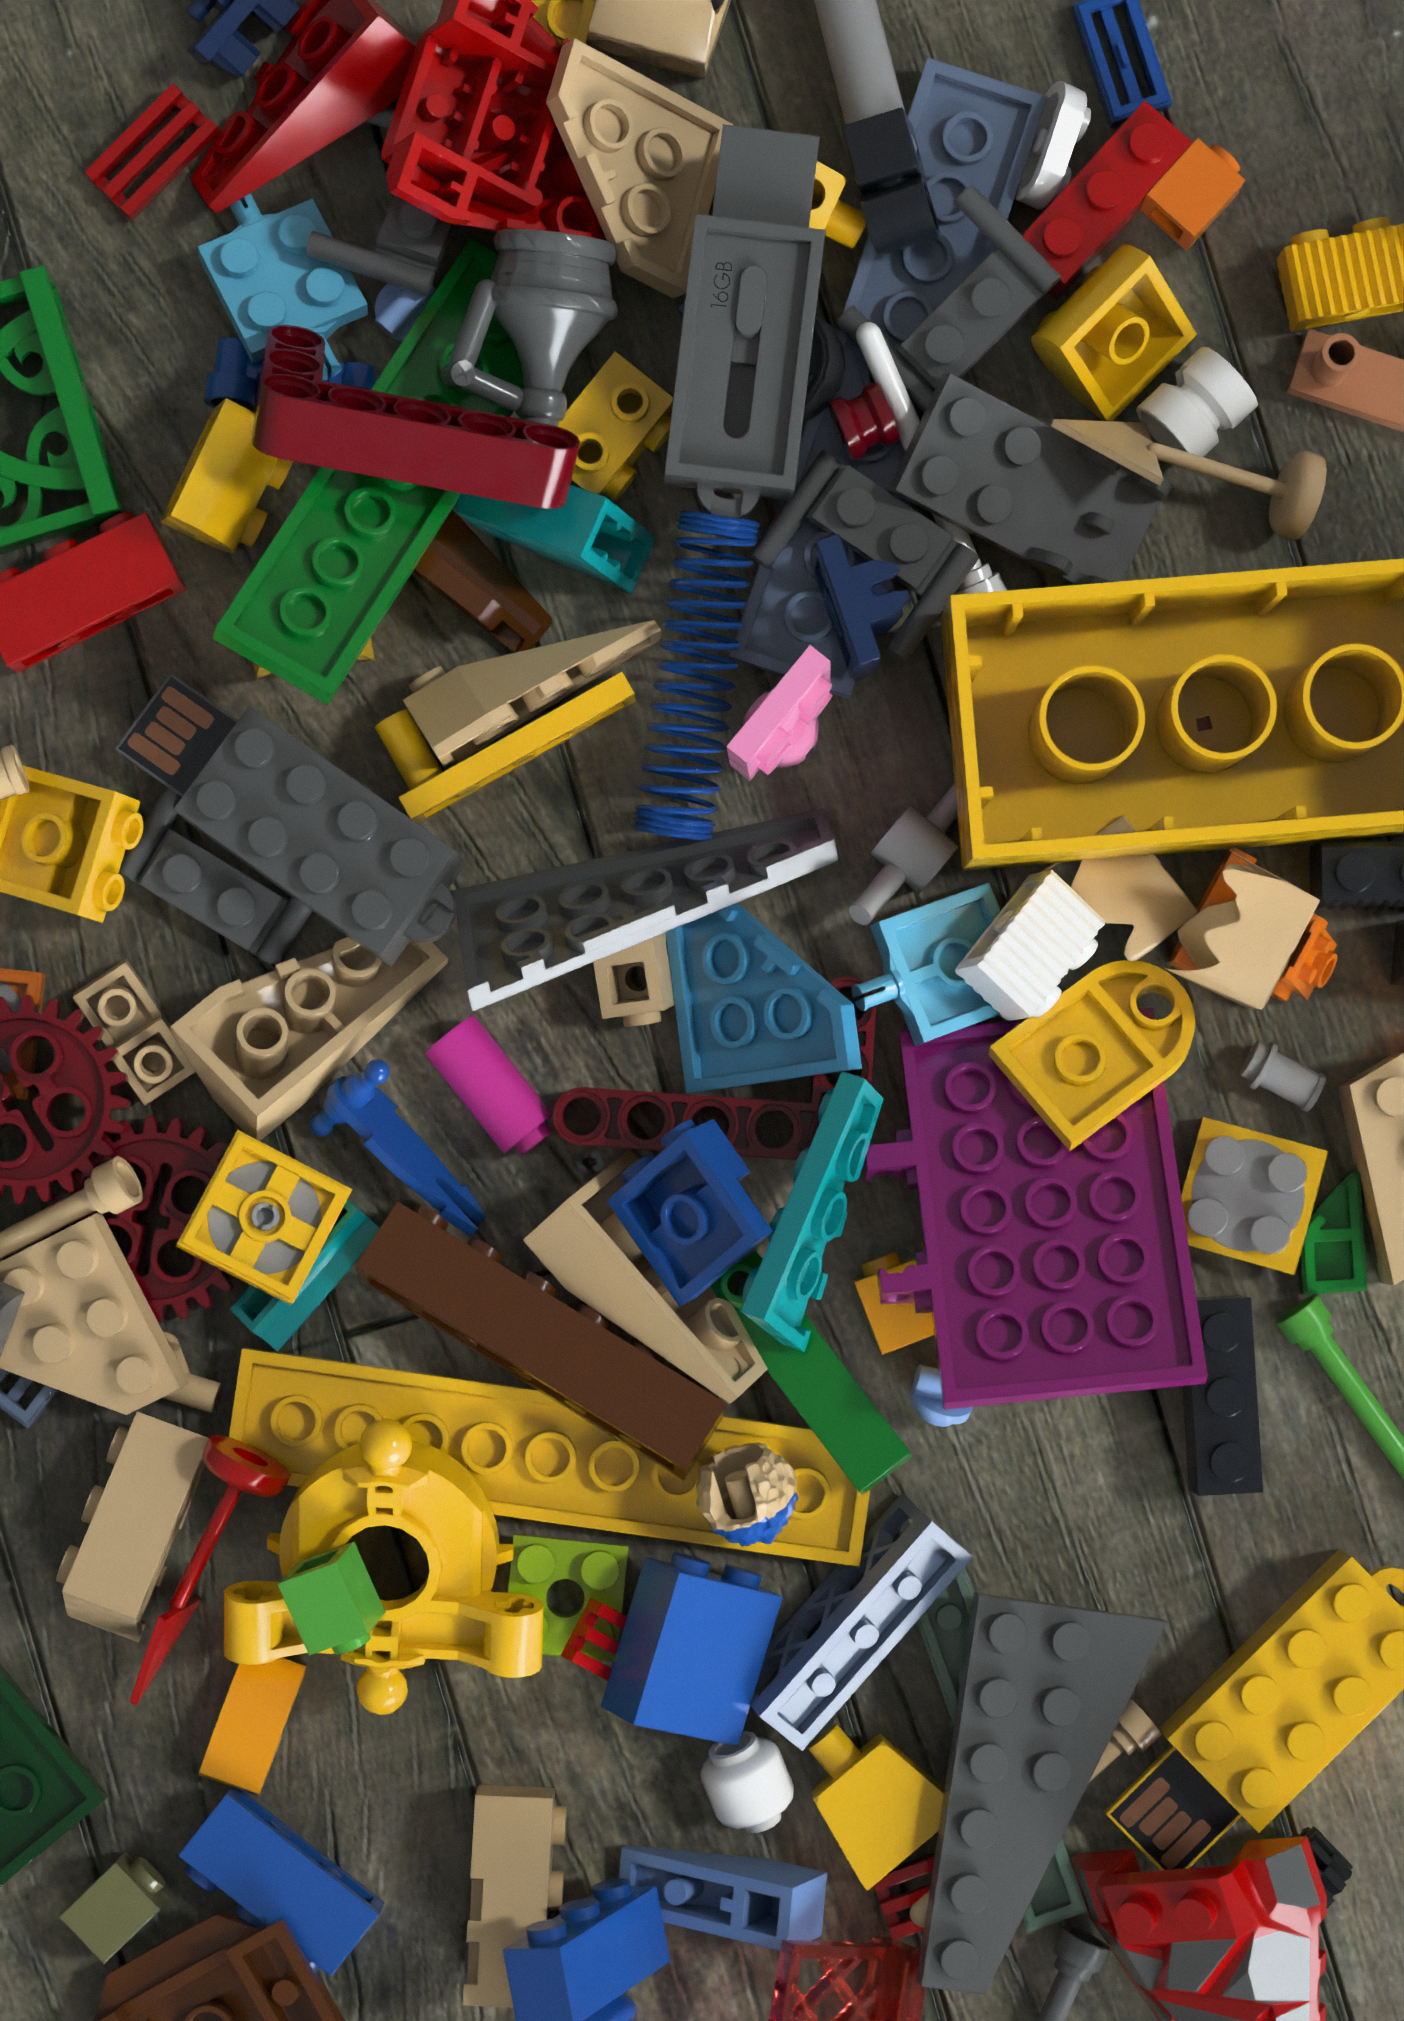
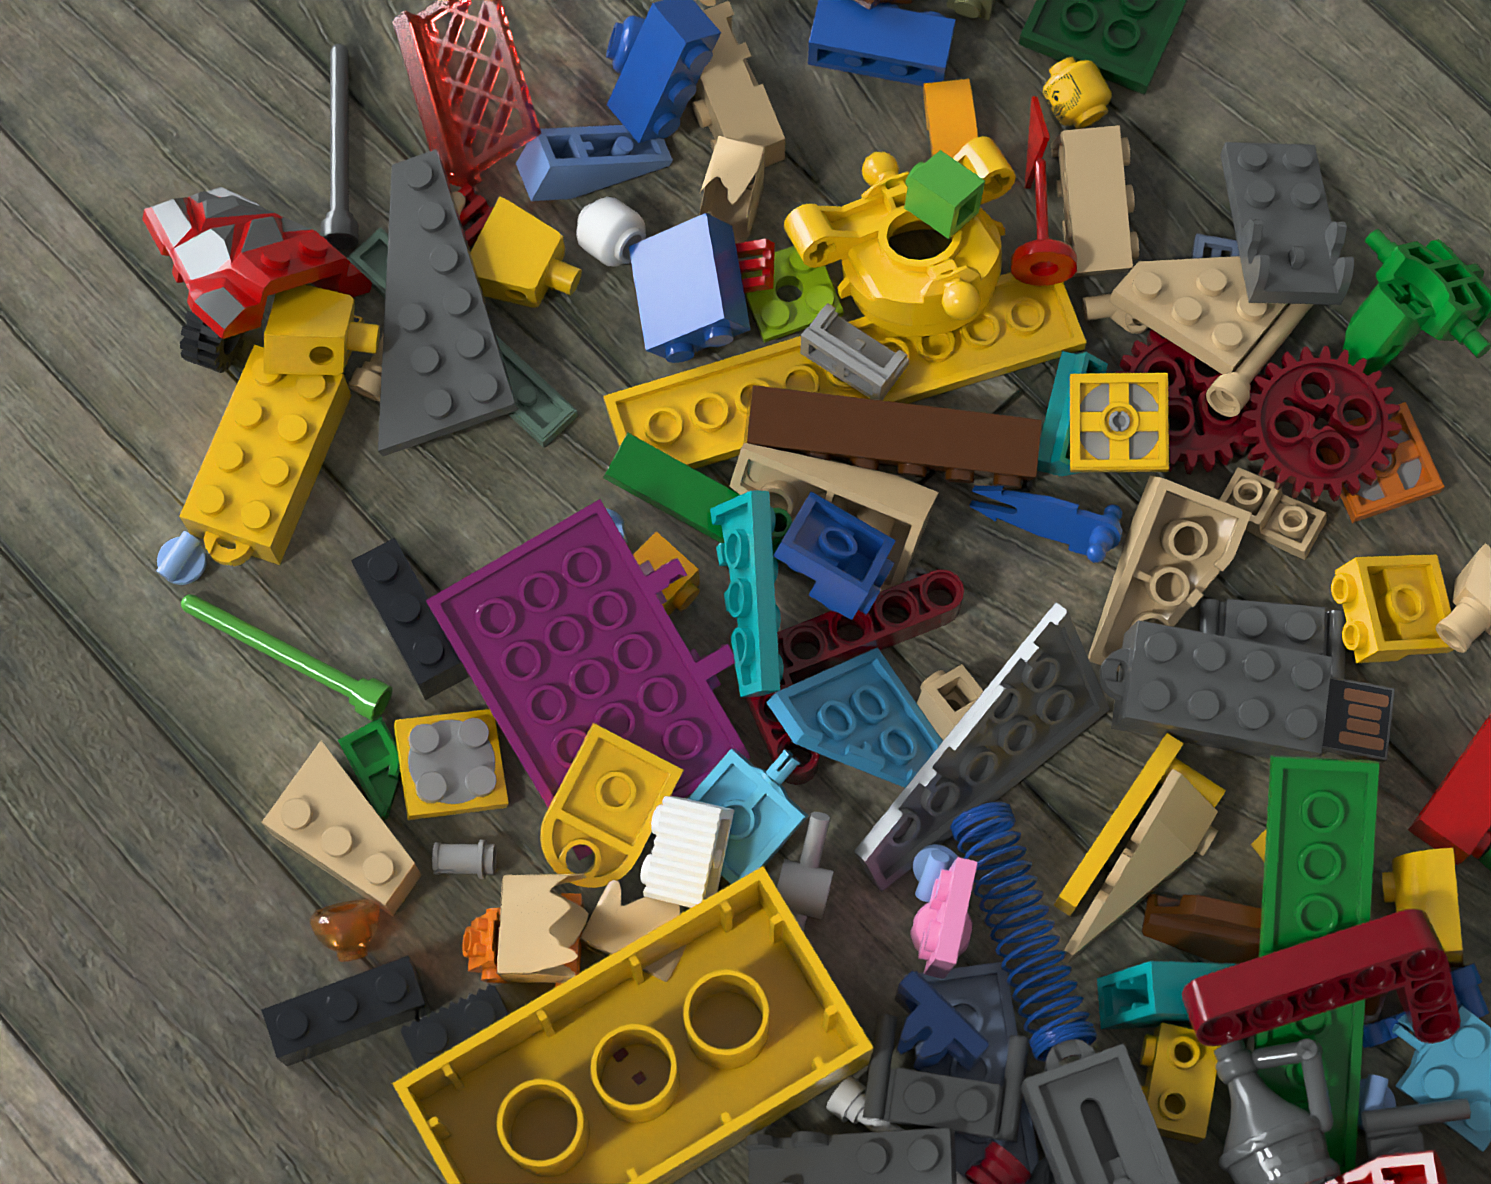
camera: 155 degrees right, 15 degrees down
dark pink brick [424,1015,553,1156] -> none
tan piece [696,1442,798,1546] -> none
sand blue fence [750,1492,973,1751] -> none
none -> yellow torso [264,285,380,375]
none -> tan piece [699,136,765,243]
none -> light grey hinge [800,303,909,400]
none -> light blue plate [913,844,958,902]
none -> yellow head [1043,57,1112,129]

